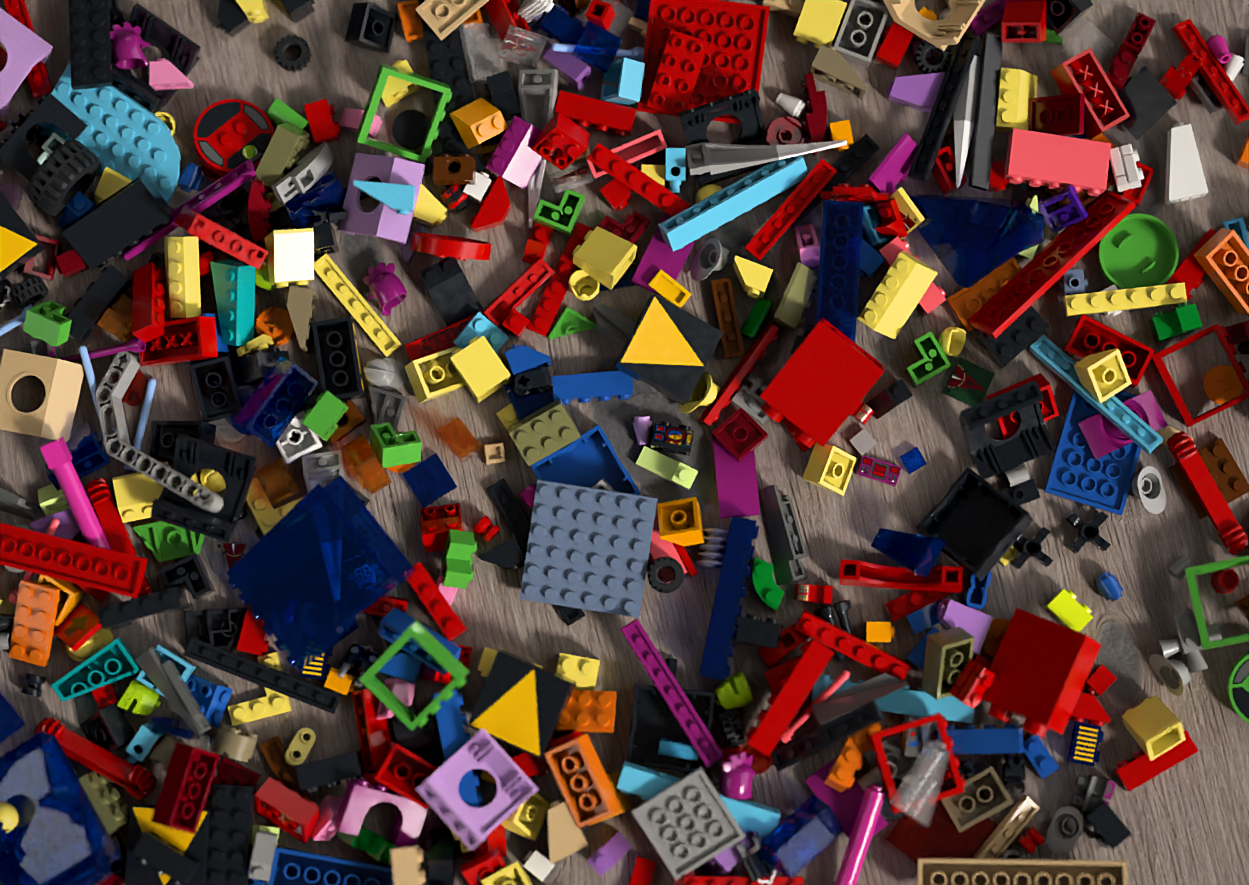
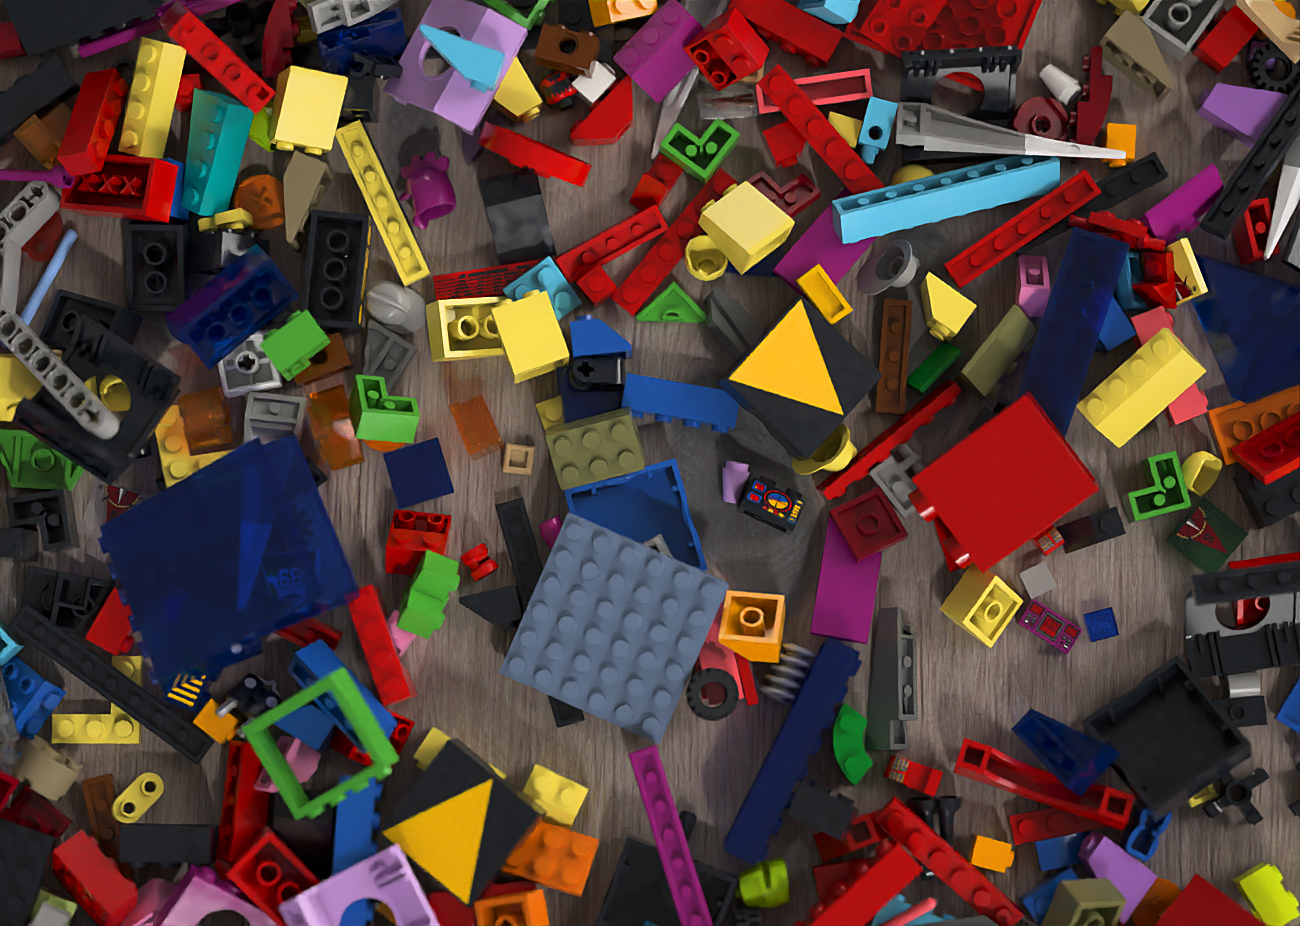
camera: 10 degrees right, 0 degrees up
yellowish green slope [635,446,698,490] -> none

